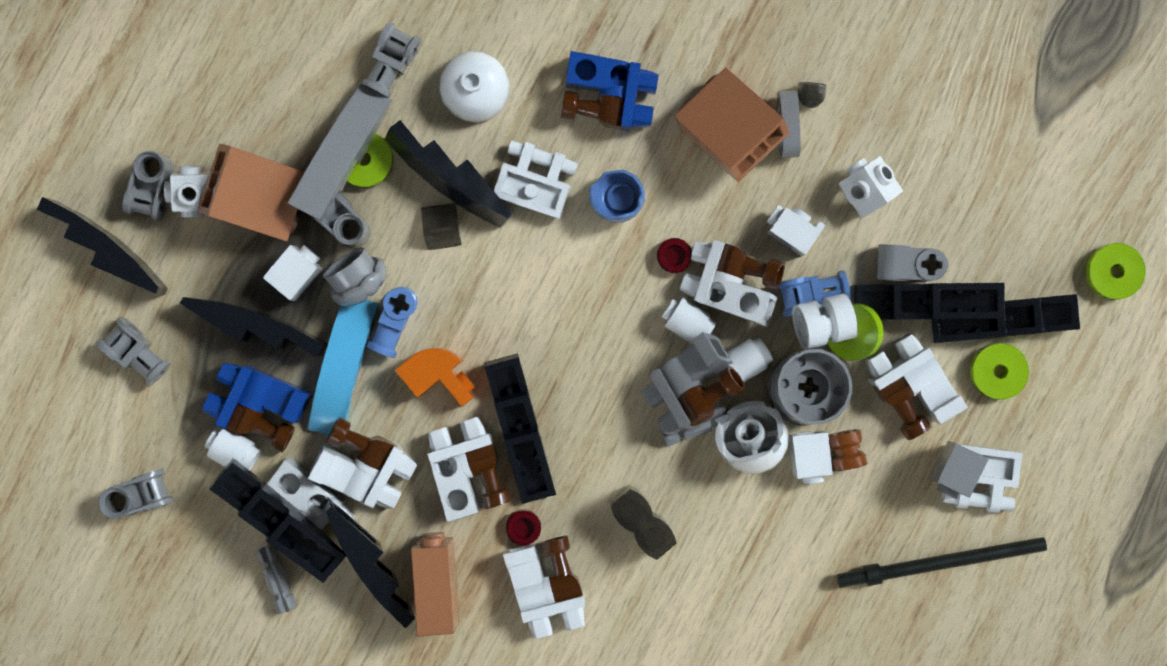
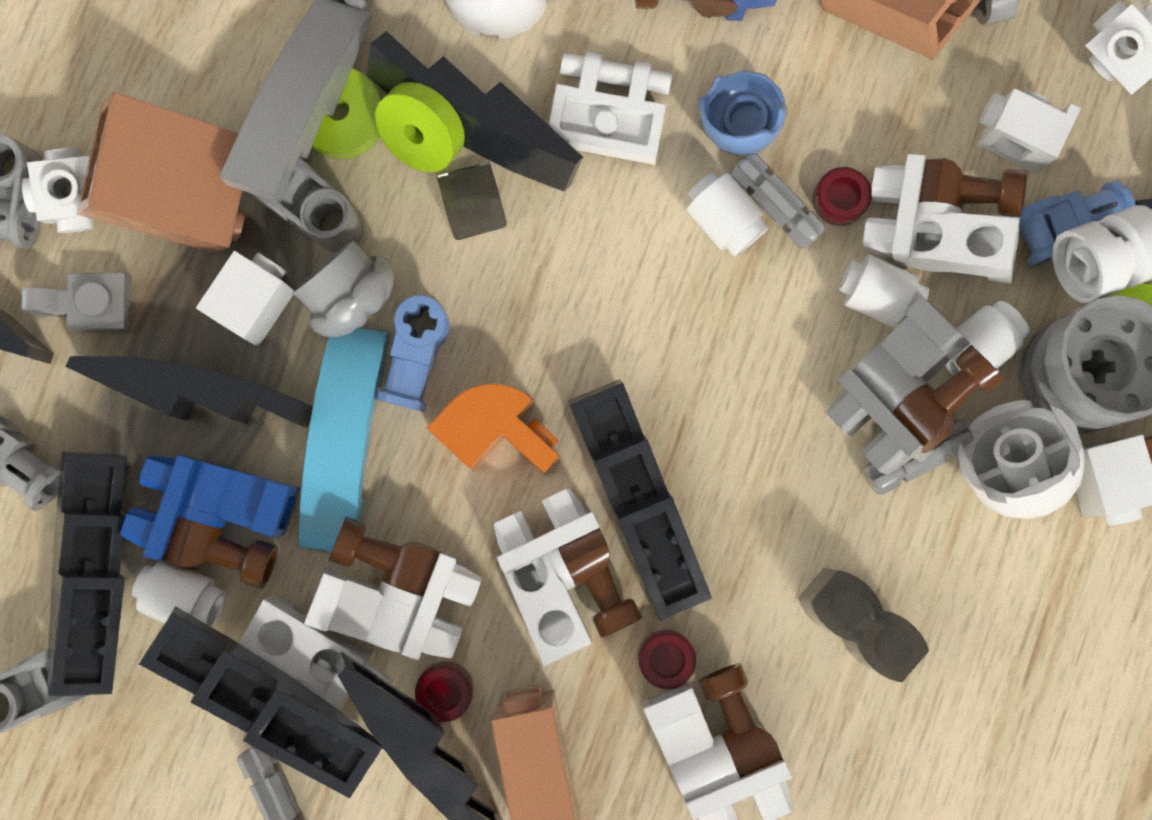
camera: 10 degrees left, 5 degrees down
none -> light grey plate [21,273,131,333]
none -> black slope [48,450,127,696]
none -> lime piece [375,82,465,173]
none -> dark red tile [415,661,474,722]
none -> white brick [686,172,769,258]
none -> light grey axle [731,153,825,249]

